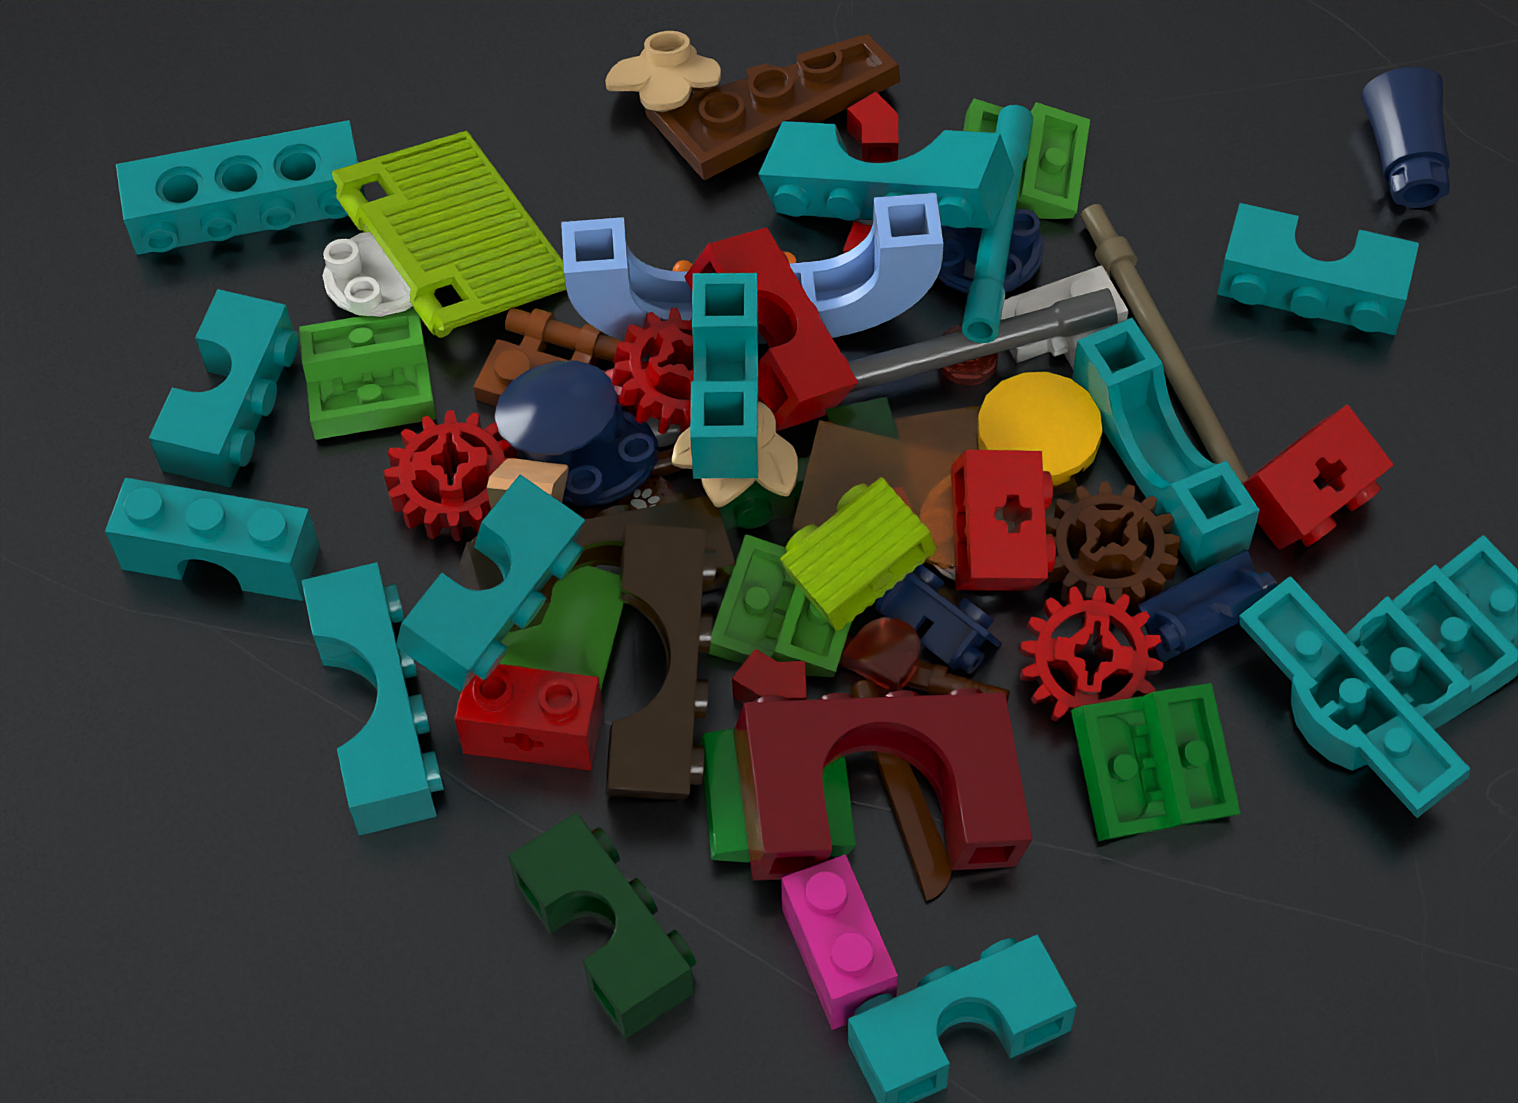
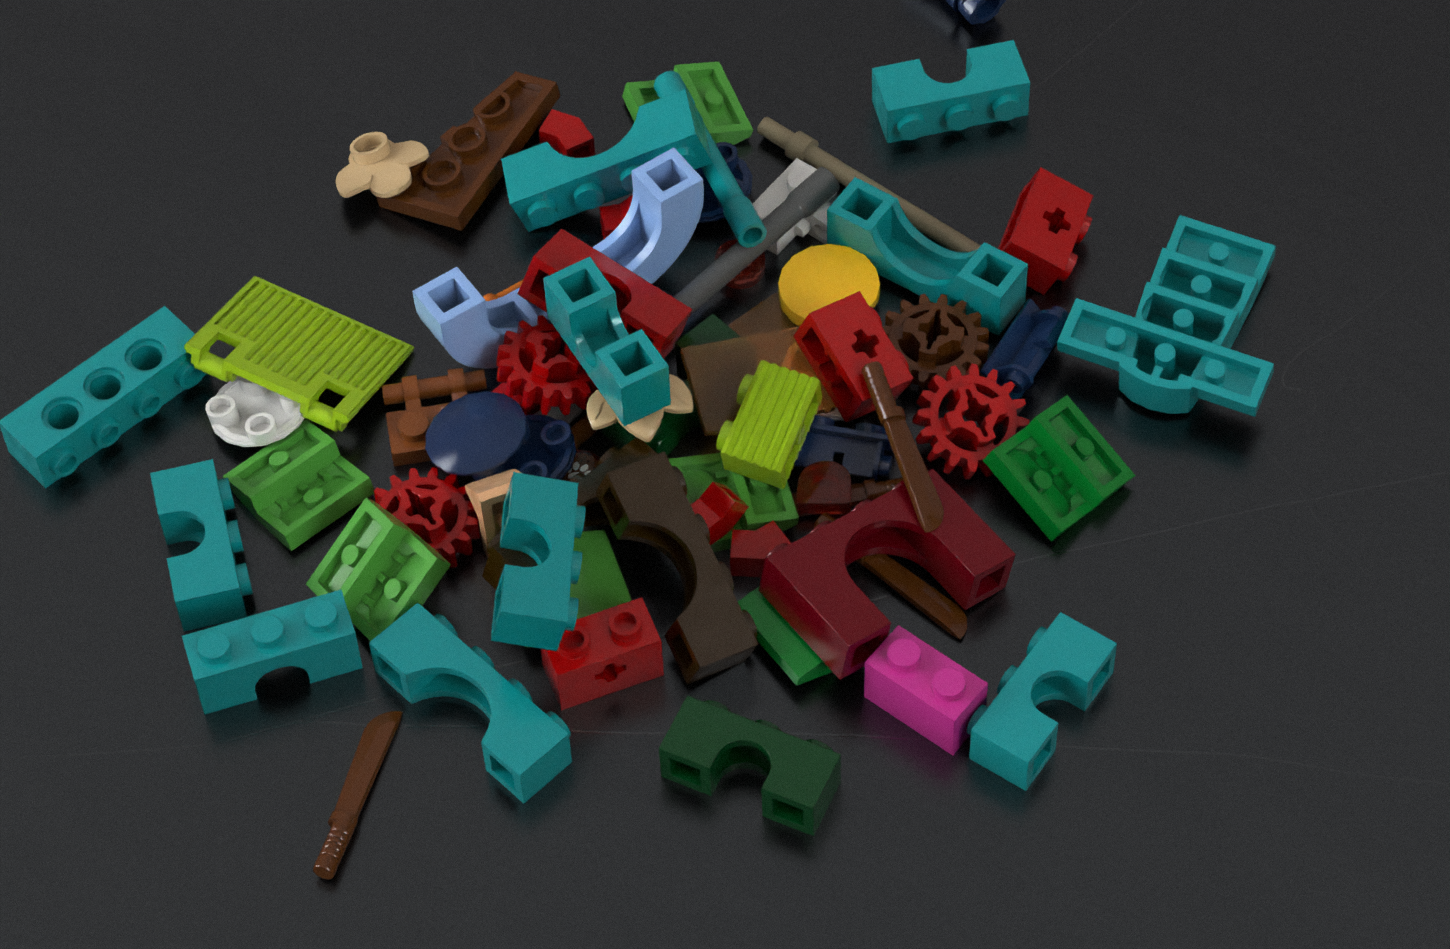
camera: 30 degrees left, 5 degrees down
none -> bright green slope [306,497,451,641]
none -> reddish brown piece [313,711,403,879]
none -> red piece [690,481,749,546]
none -> reddish brown piece [862,362,944,533]

